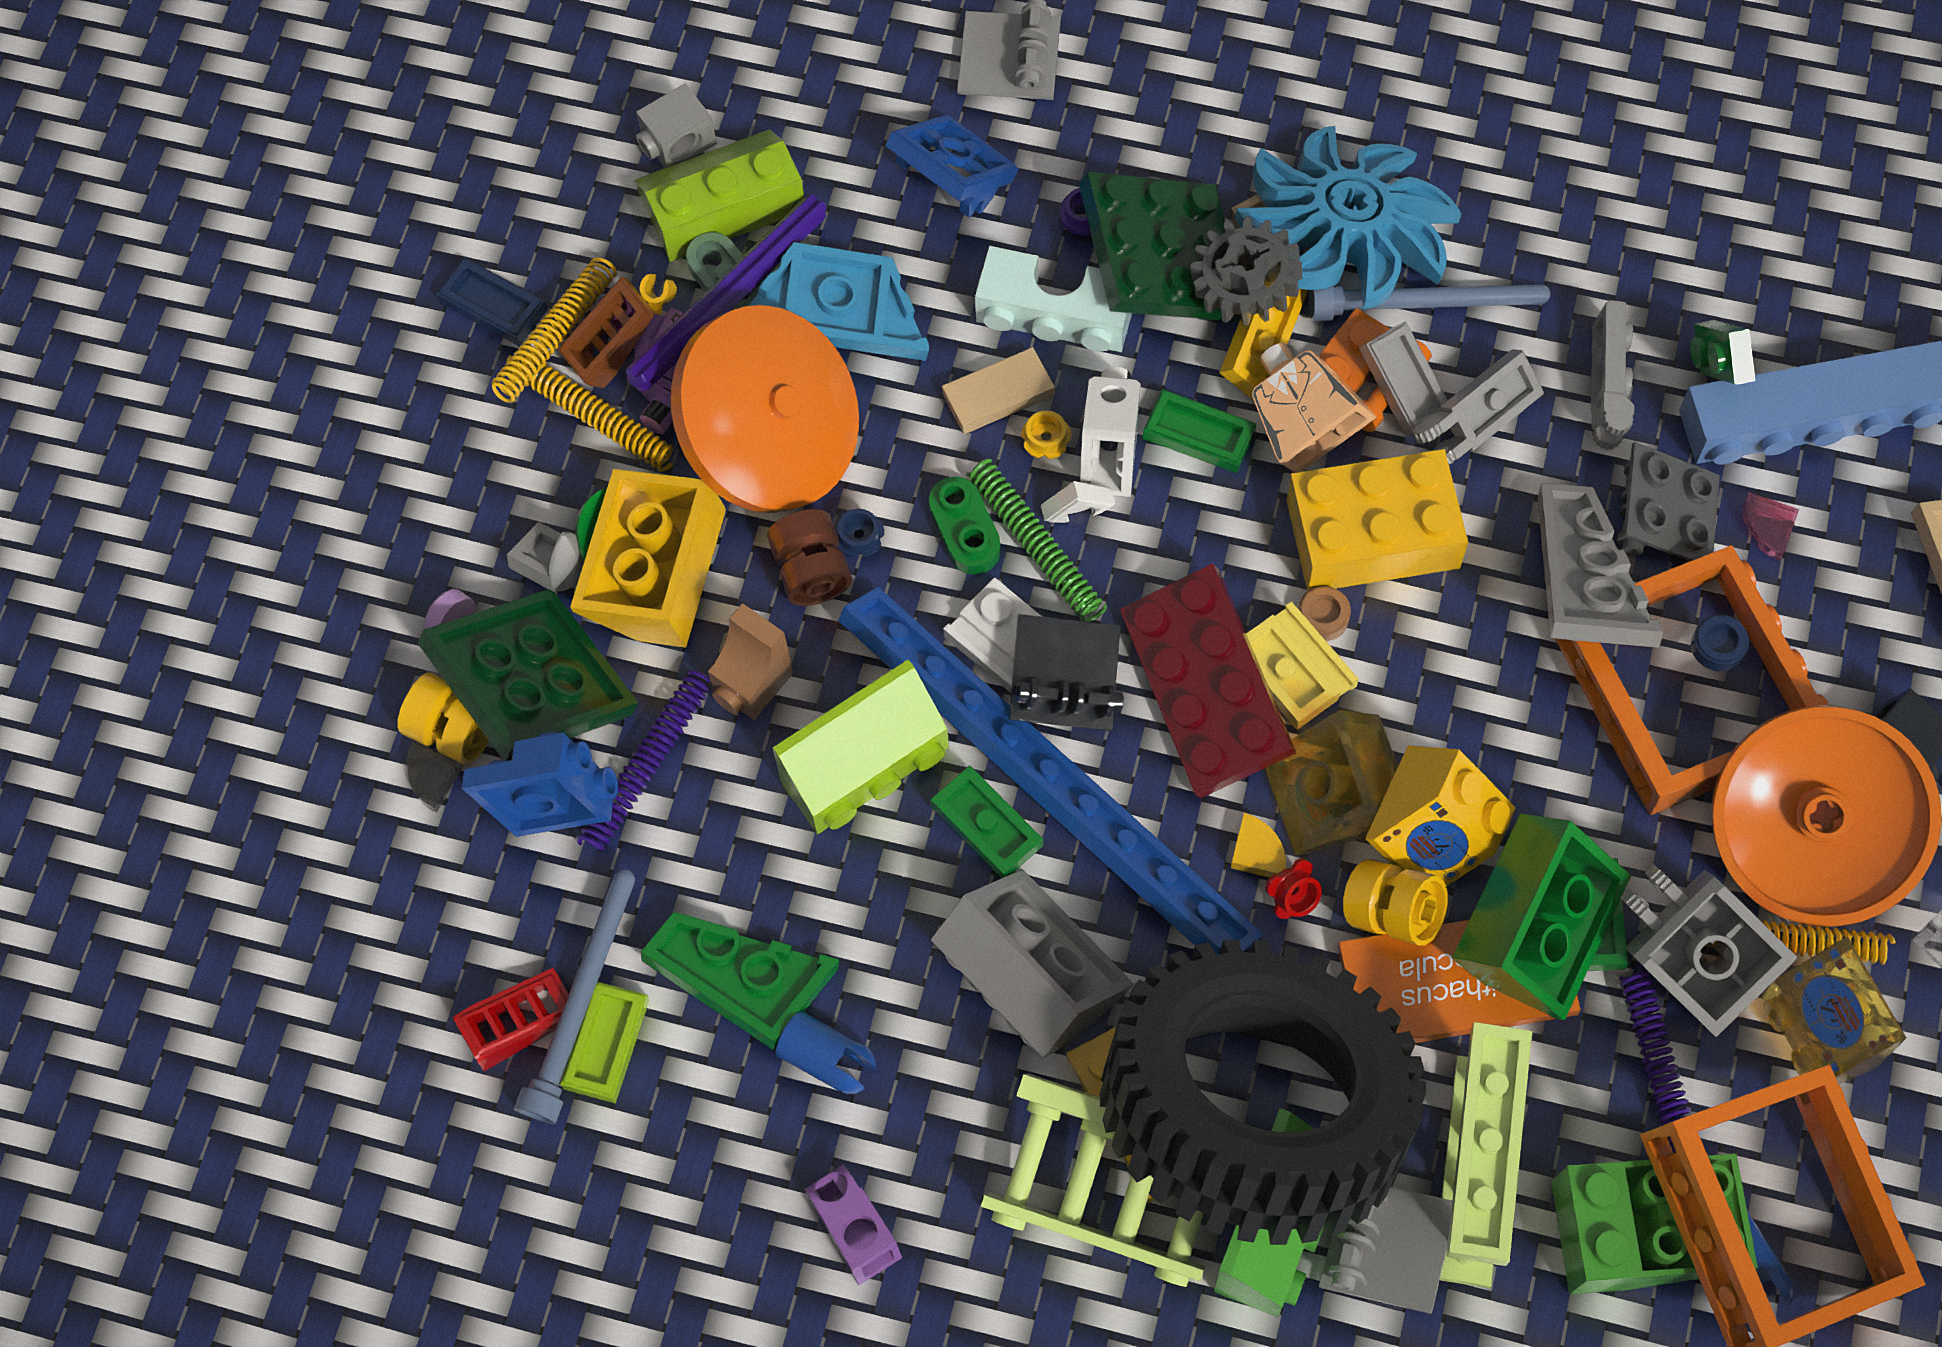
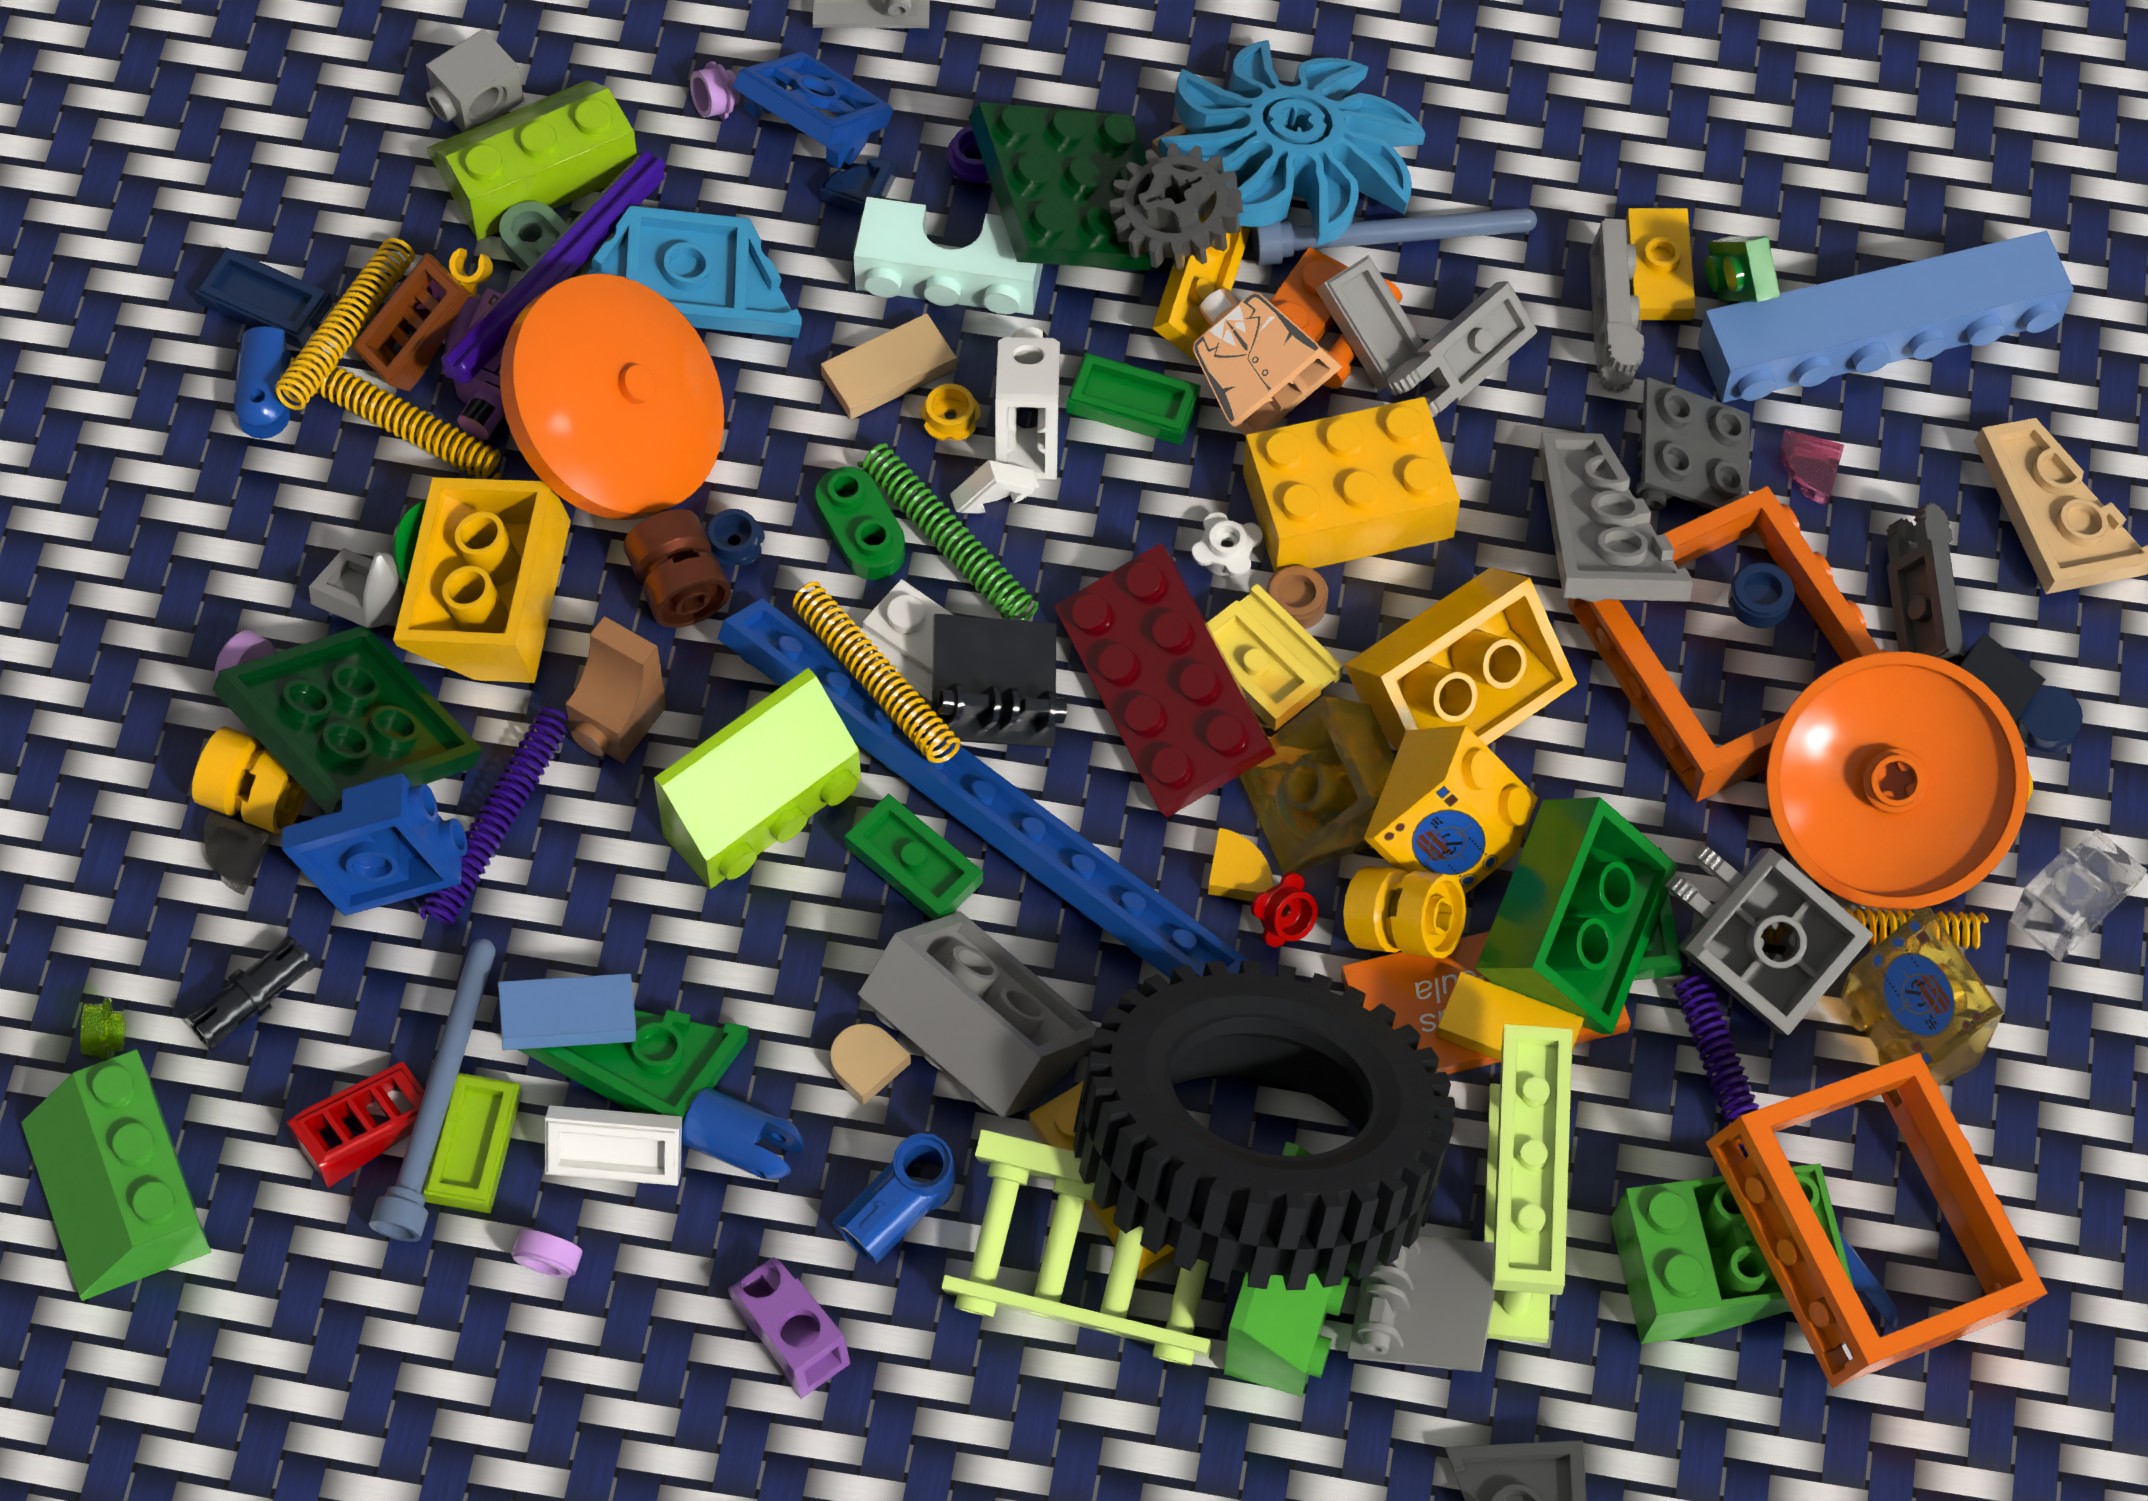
camera: 10 degrees left, 5 degrees down
none -> bright green slope [21,1049,212,1301]
none -> clear neon green plate [80,997,126,1062]
none -> black pin [185,935,315,1051]
none -> blue piece [234,326,291,439]
none -> medium blue tile [498,974,636,1050]
none -> lavender tile [511,1229,583,1278]
none -> white tile [545,1105,682,1186]
none -> lavender plate [690,61,740,120]
none -> yellow piece [793,581,961,763]
none -> dark blue tile [820,158,898,215]
none -> tan tile [831,1024,911,1106]
none -> blue piece [833,1133,956,1265]
none -> white plate [1192,512,1263,577]
none -> yellow slope [1344,567,1577,751]
none -> yellow tile [1436,972,1584,1061]
none -> yellow plate [1626,208,1696,320]
none -> dark grey hinge [1886,502,1965,663]

